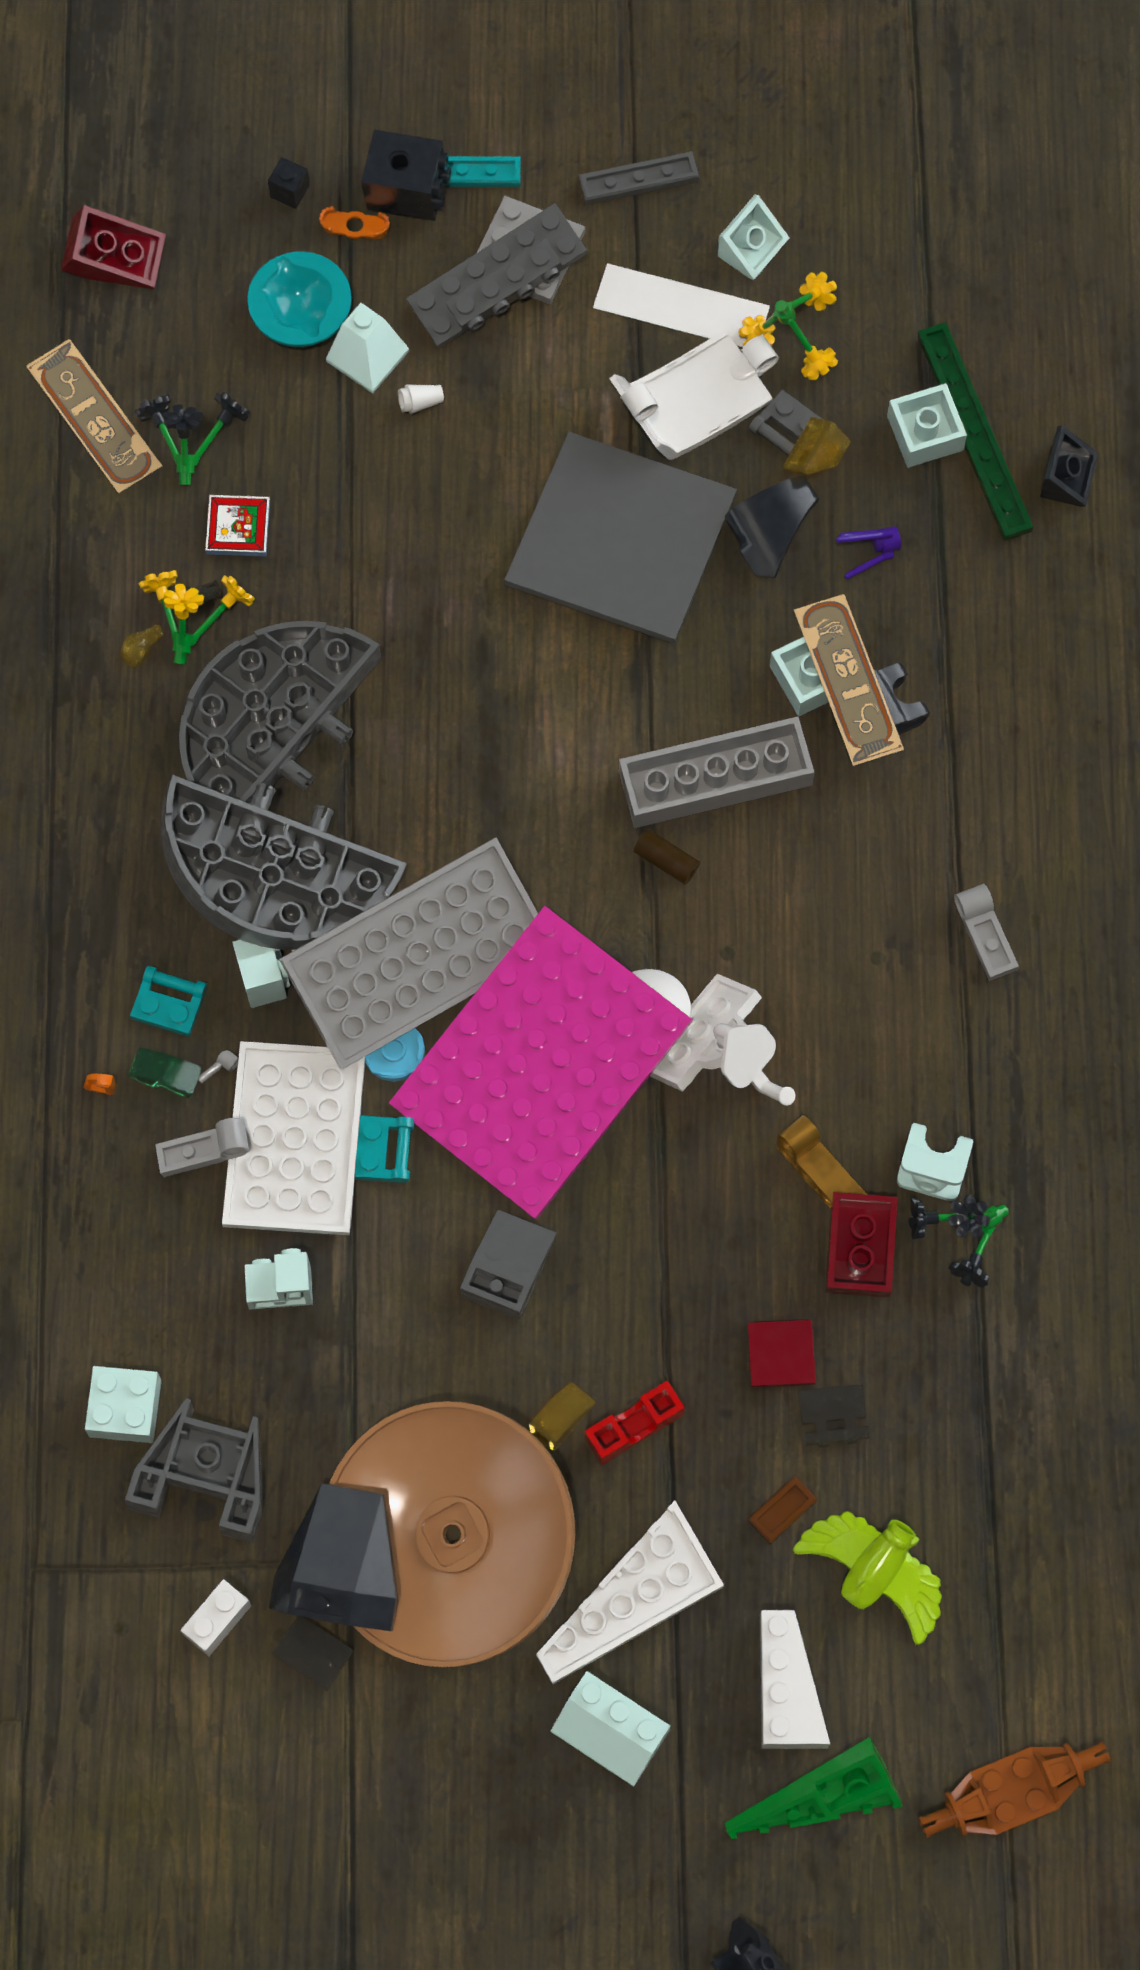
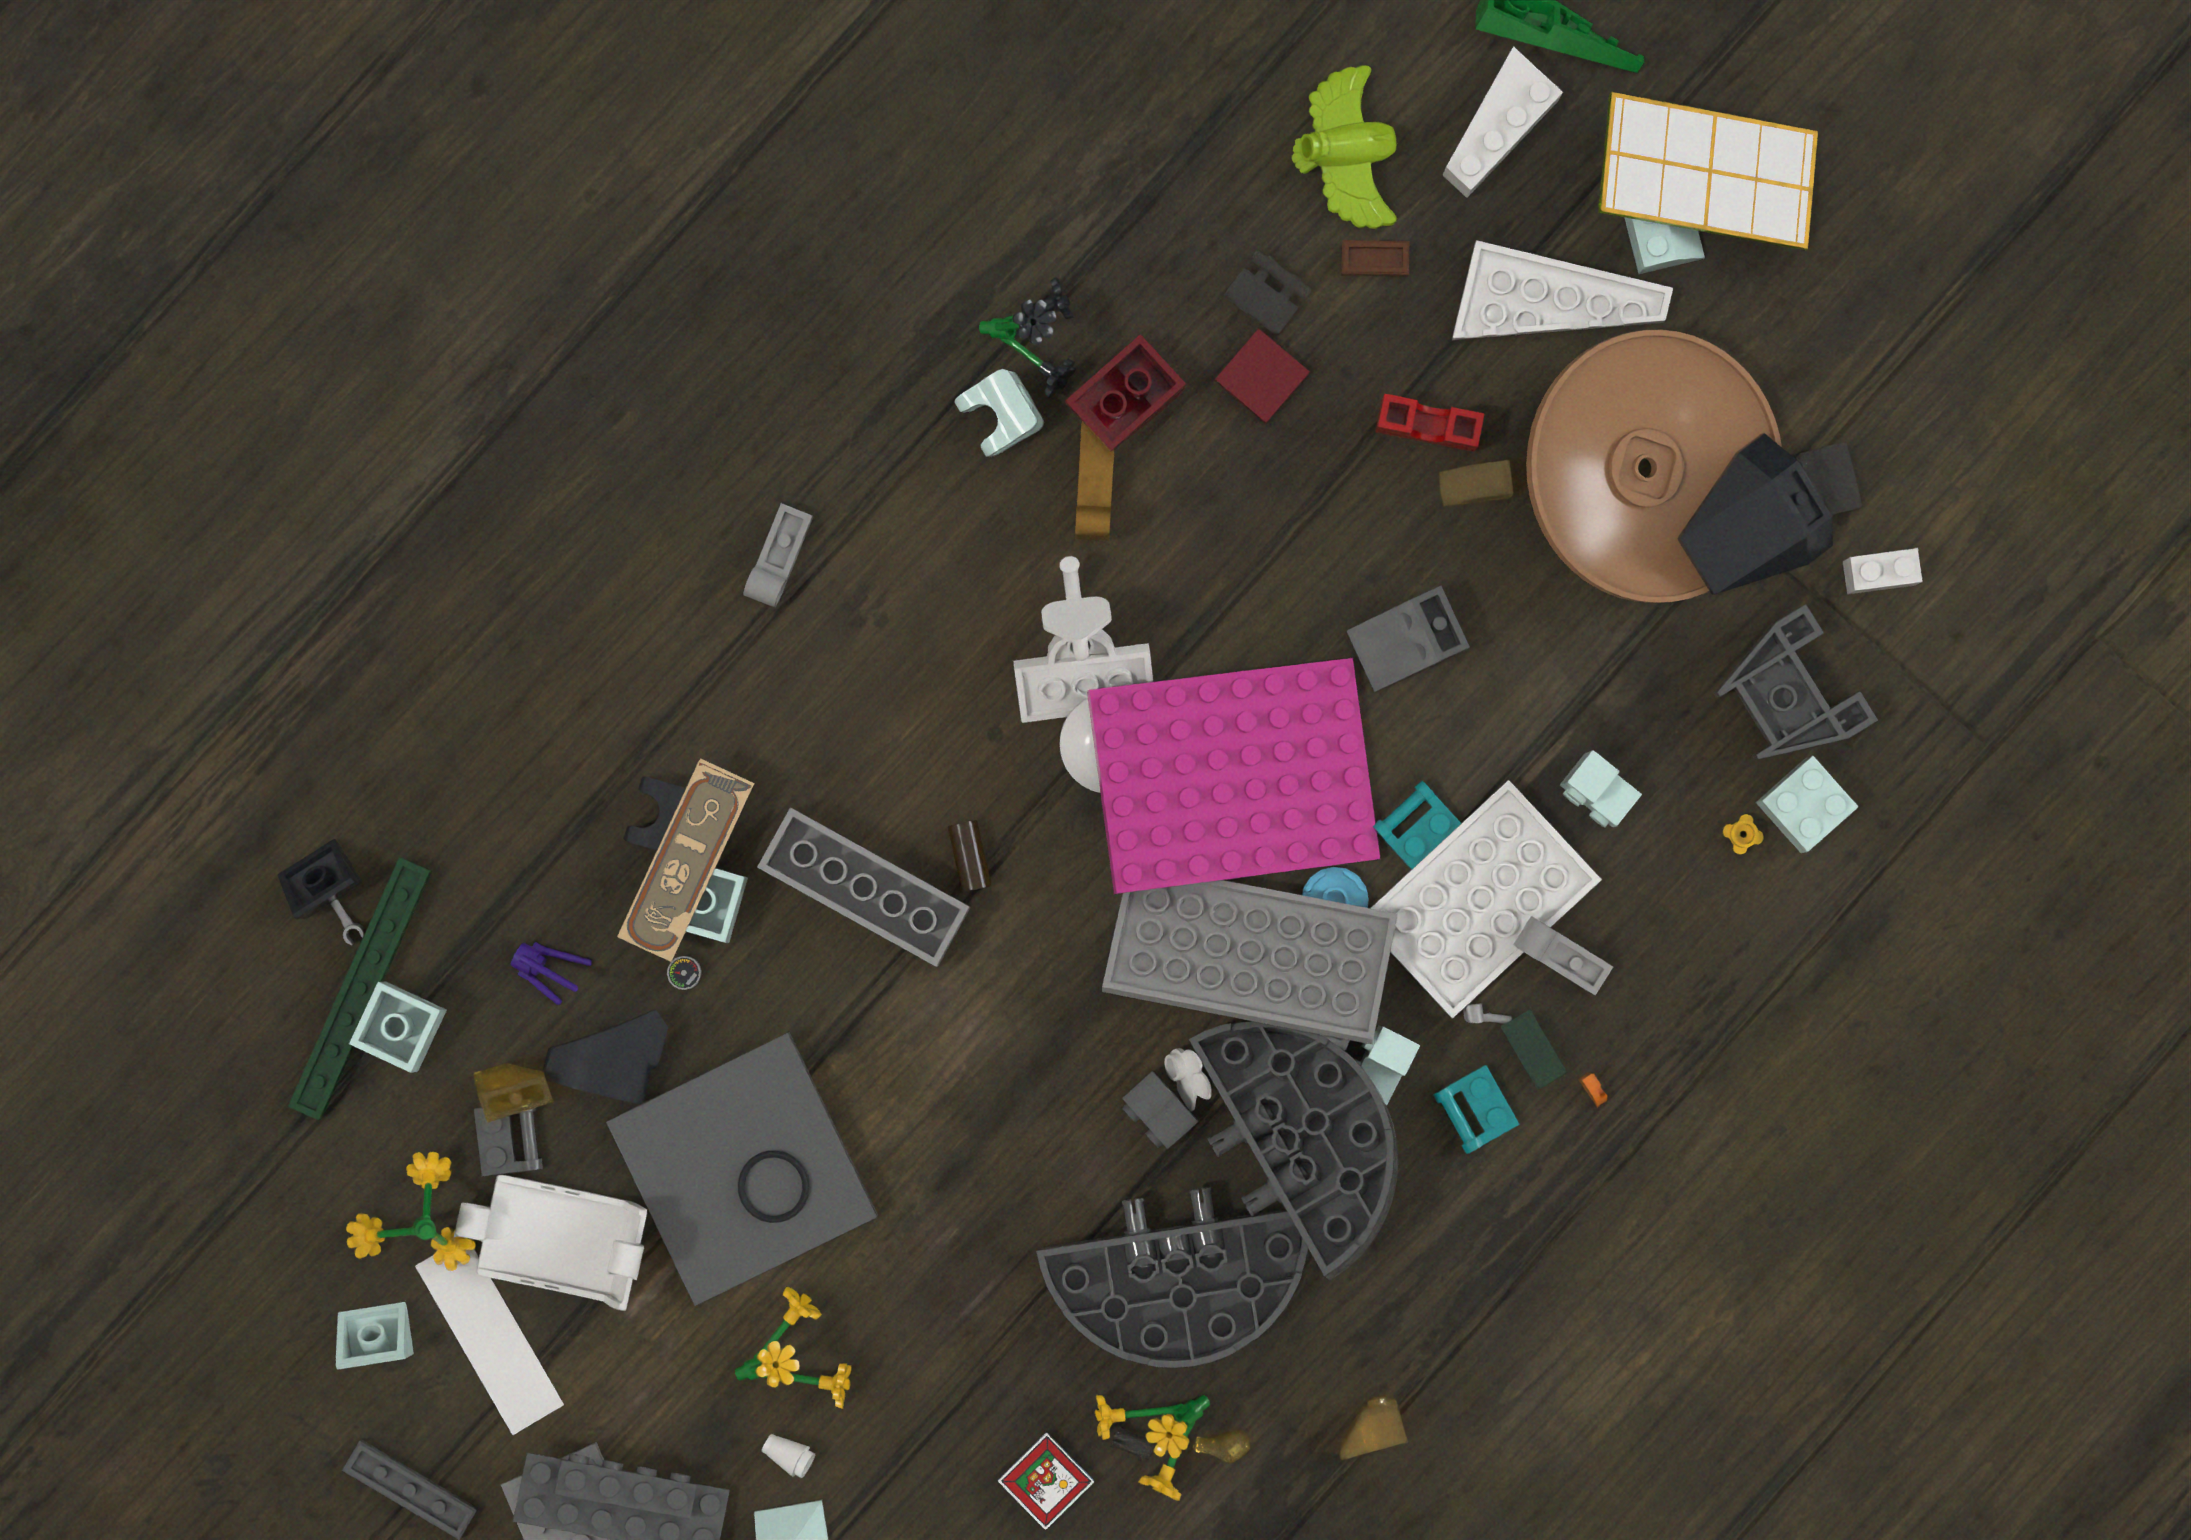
camera: 135 degrees left, 15 degrees up
none -> light grey hand [331,899,365,945]
none -> tile [667,956,702,990]
none -> yellow plant [735,1287,851,1409]
none -> black tyre [738,1150,809,1223]
none -> dark grey brick [1122,1071,1198,1149]
none -> white plate [1164,1048,1212,1111]
none -> clear yellow slope [1338,1395,1407,1460]
none -> white piece [1598,92,1818,250]
none -> yellow plate [1723,814,1763,854]

